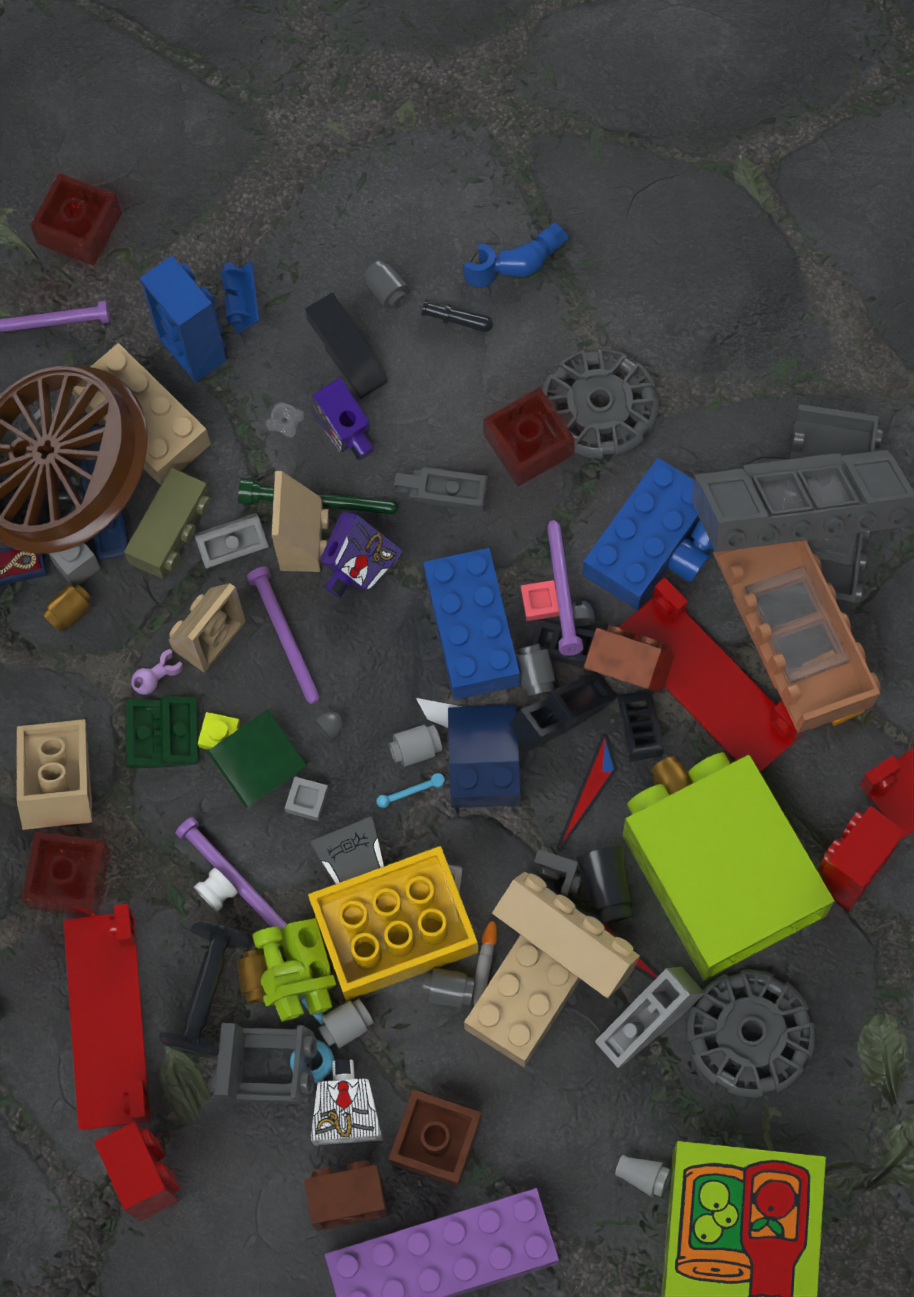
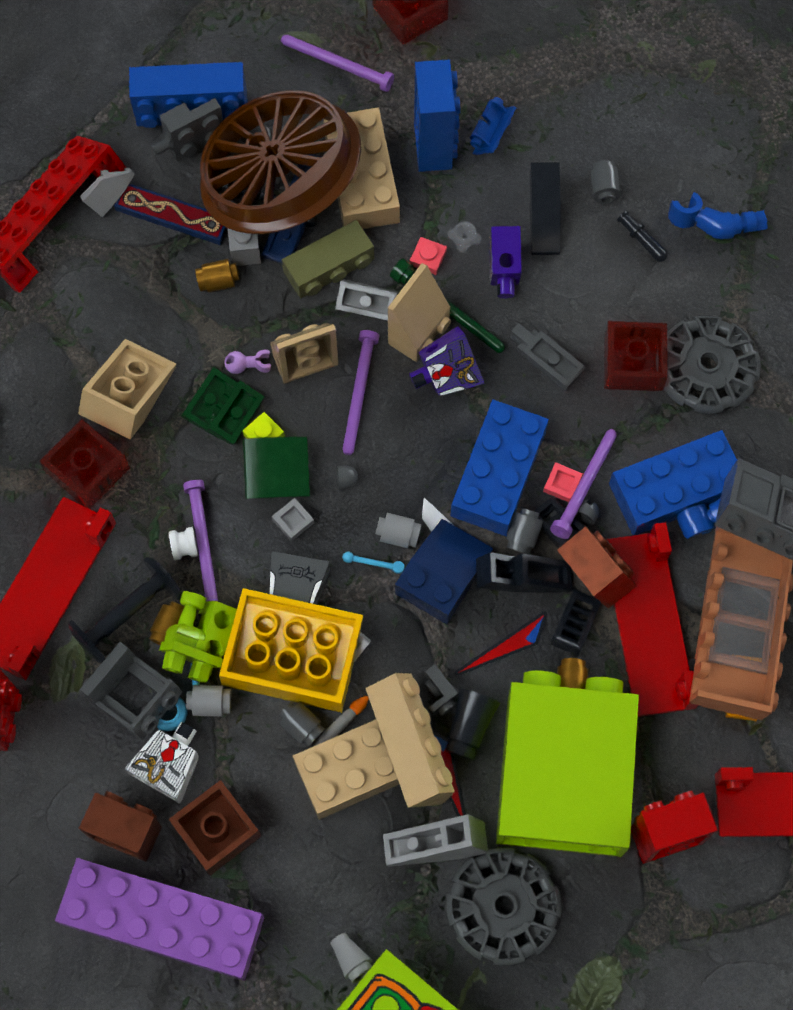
camera: 30 degrees right, 0 degrees up
none -> coral plate [410,237,447,275]

